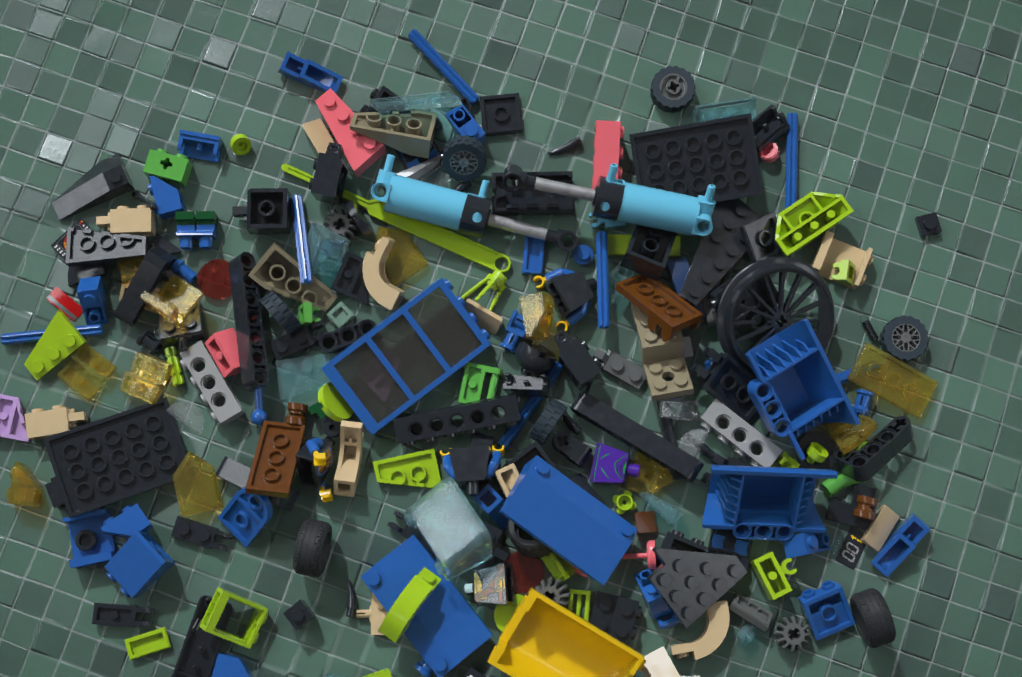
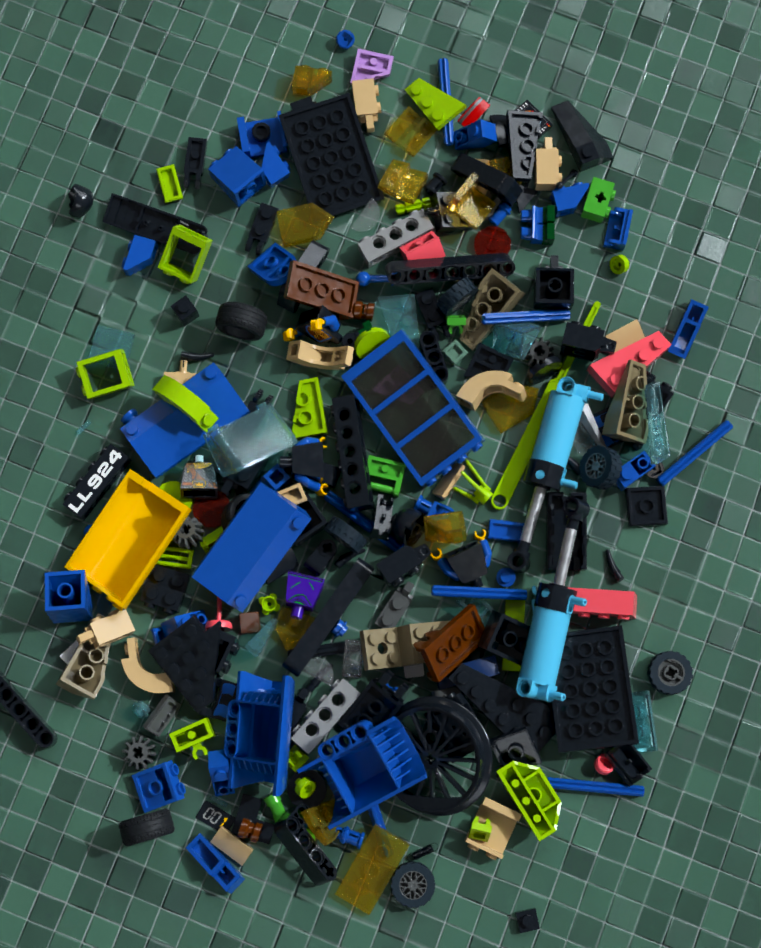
camera: 90 degrees right, 0 degrees up
none -> blue plate [331,619,348,637]

